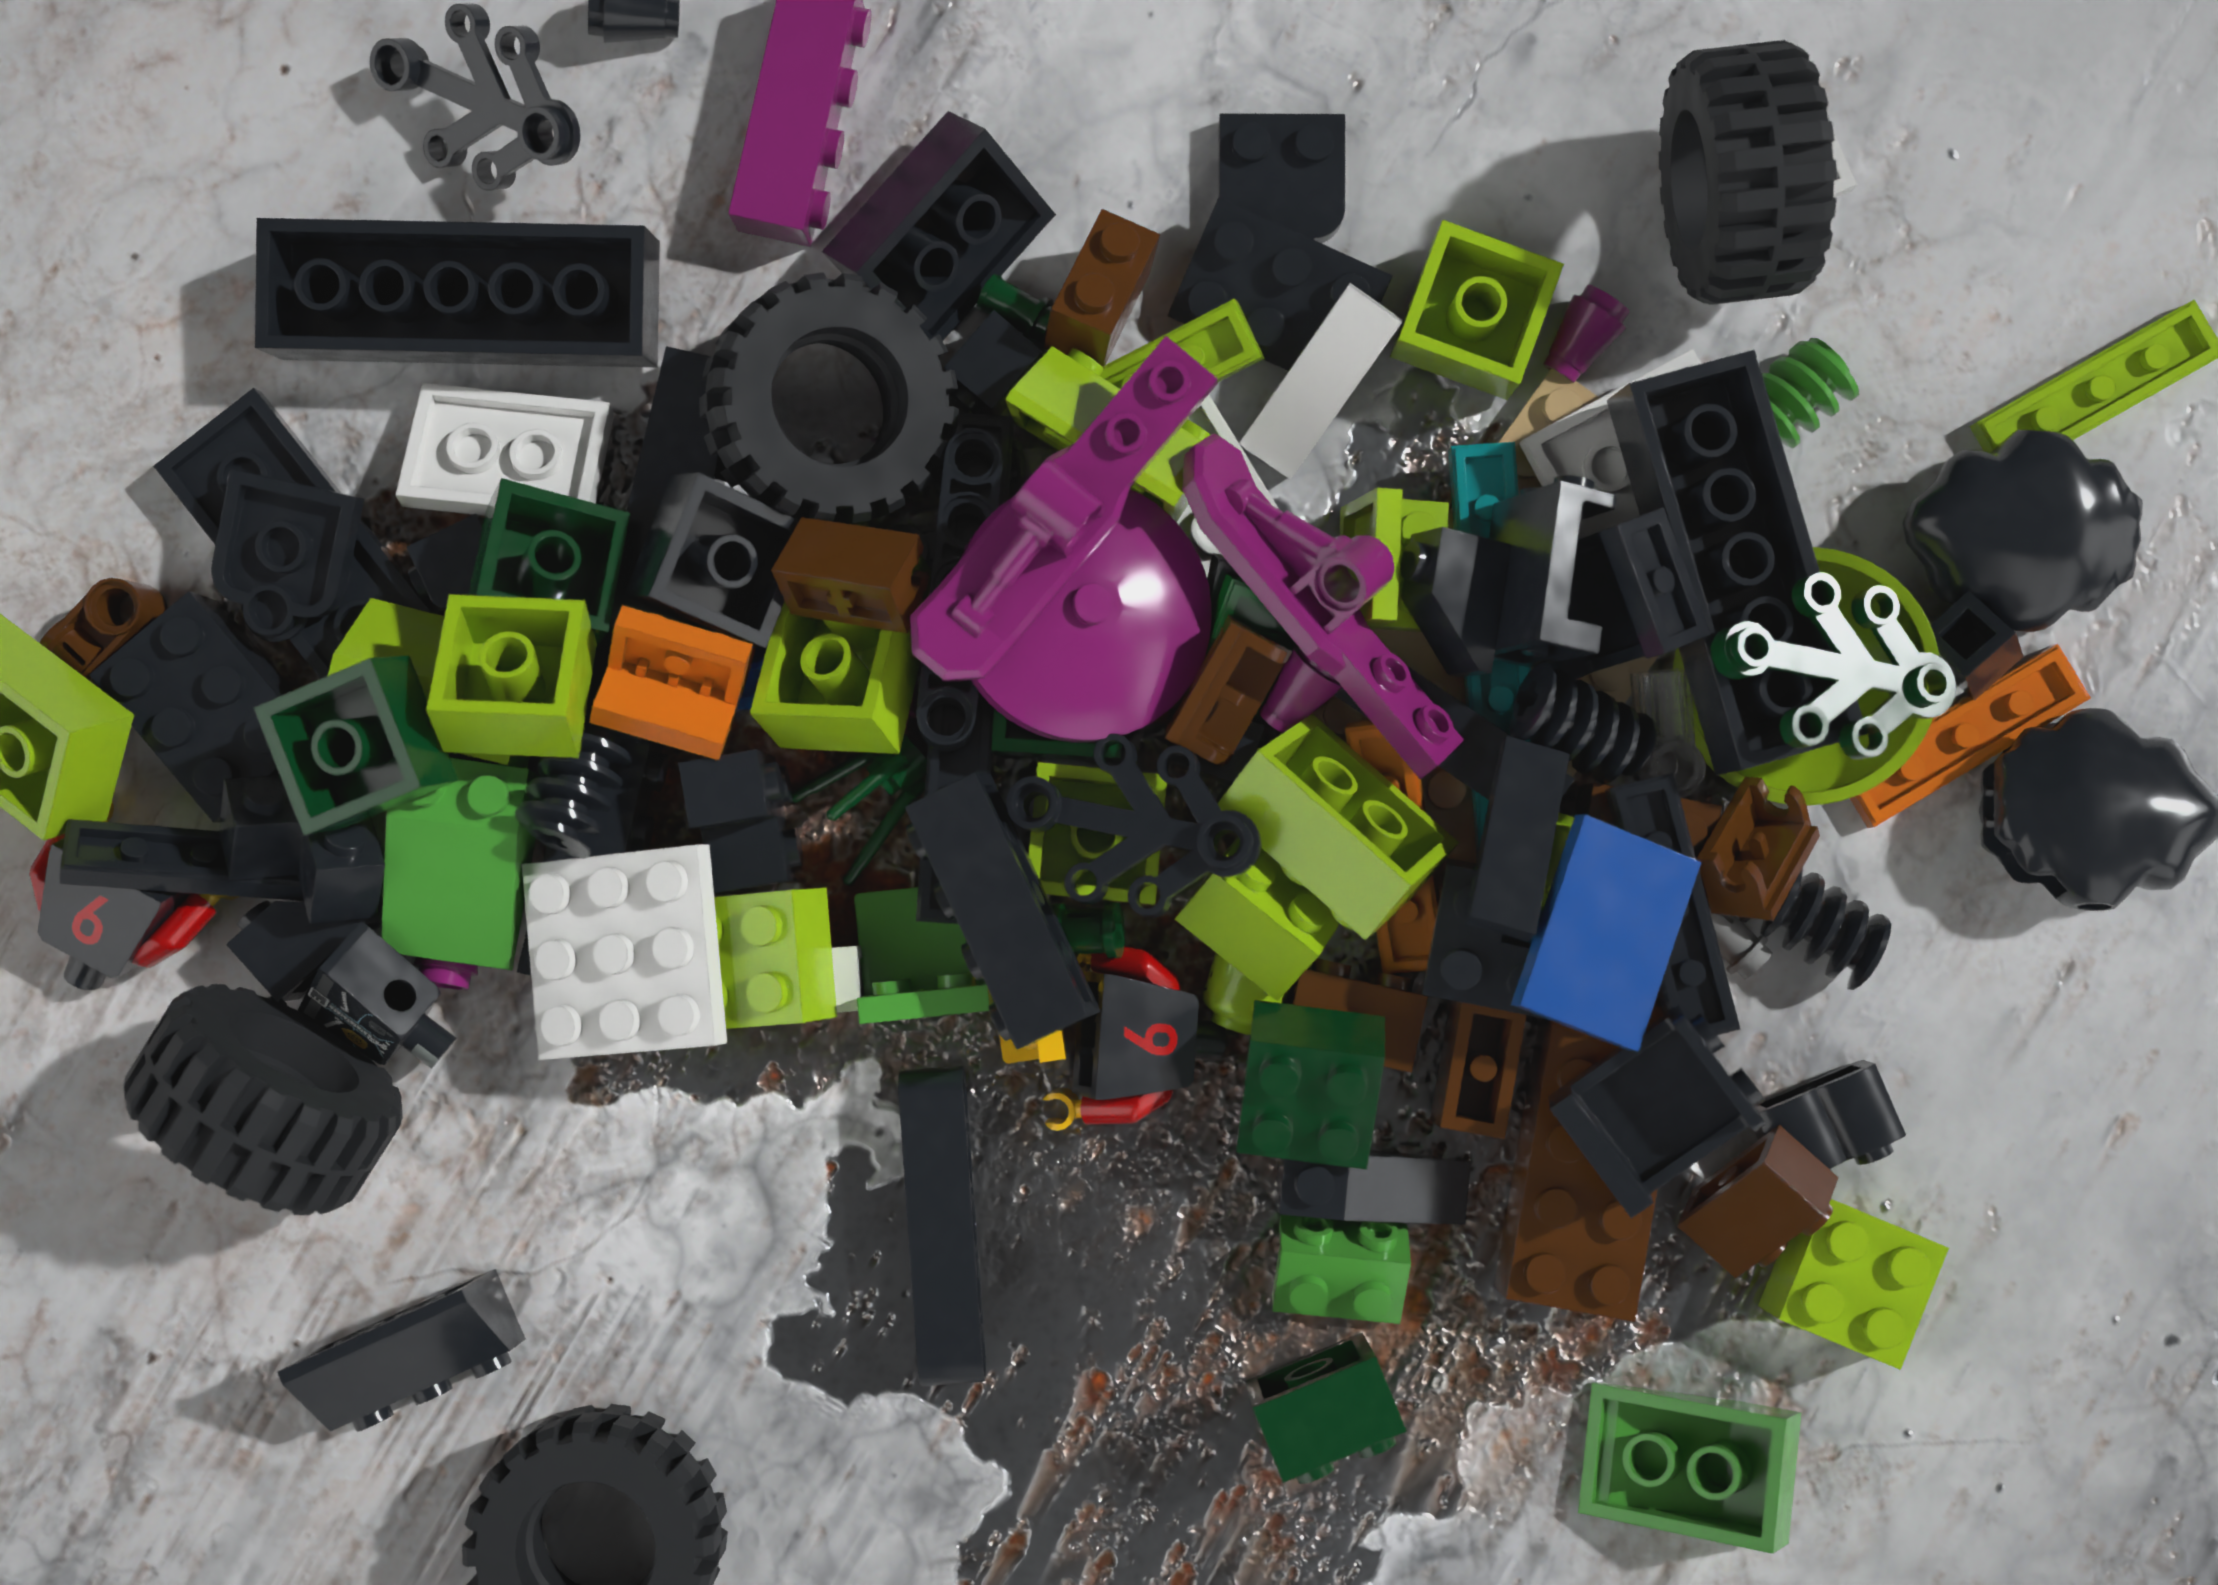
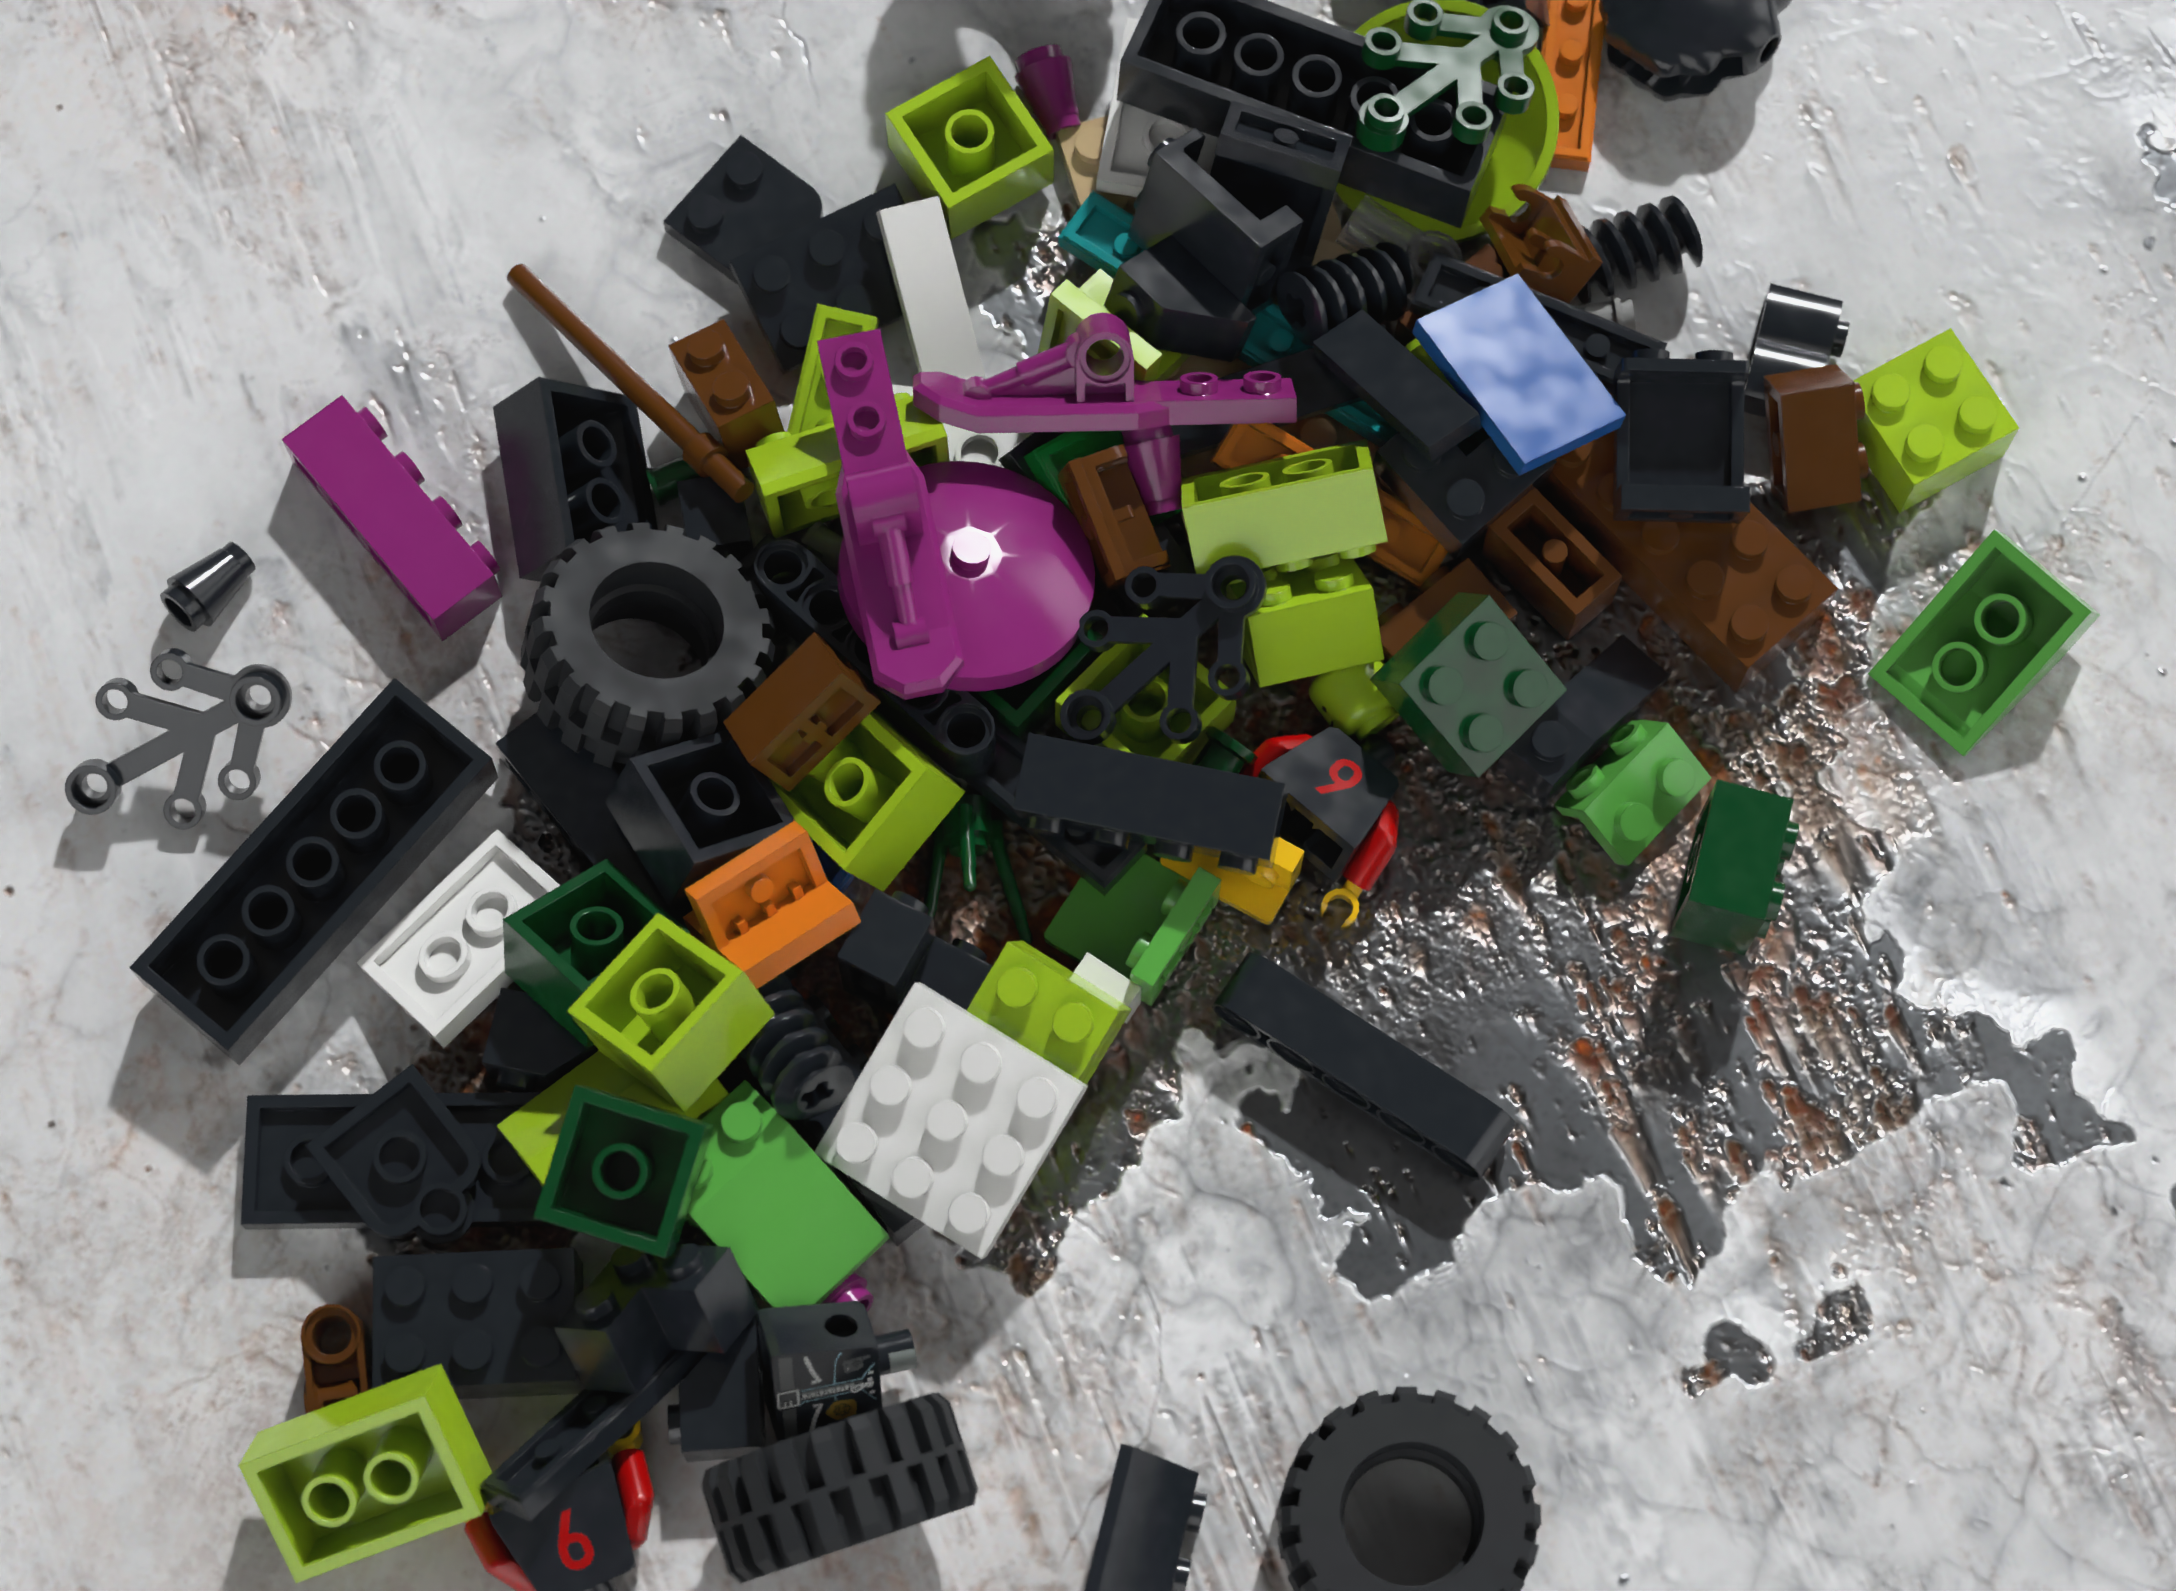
camera: 55 degrees left, 15 degrees down
none -> reddish brown bar [507,264,754,503]

